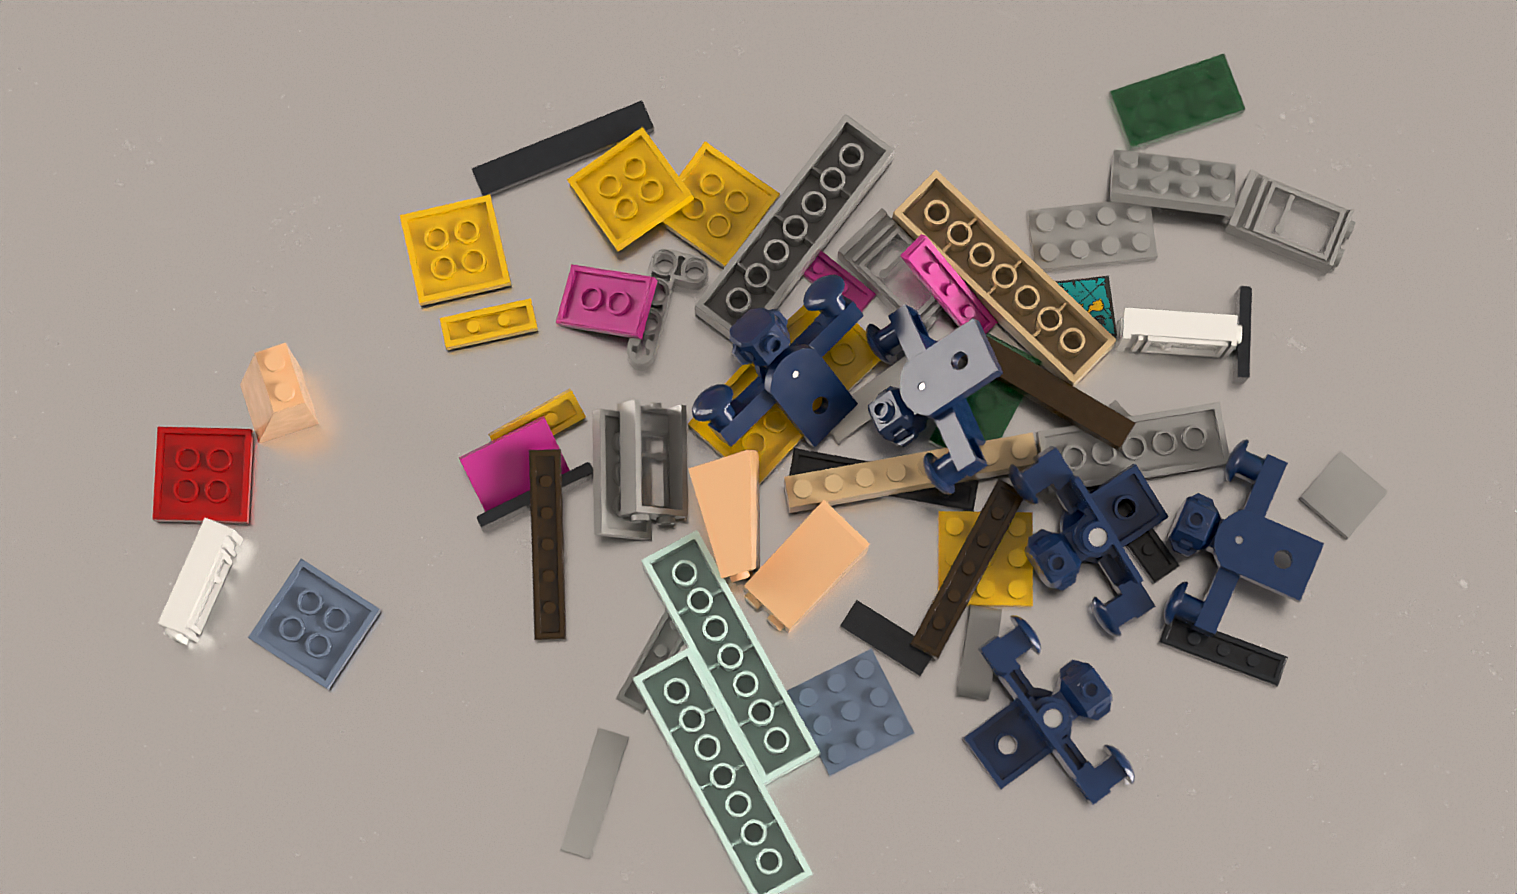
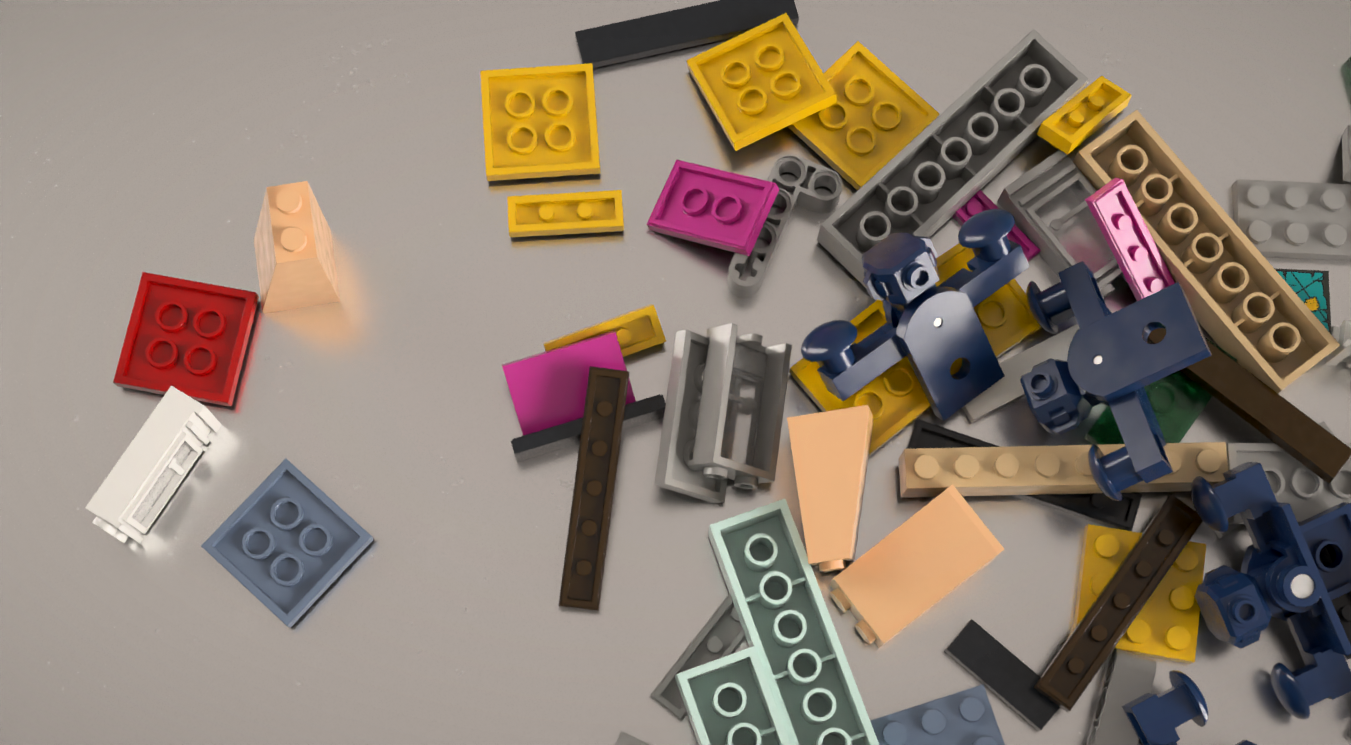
camera: 10 degrees right, 5 degrees down
none -> yellow plate [1037,76,1132,155]

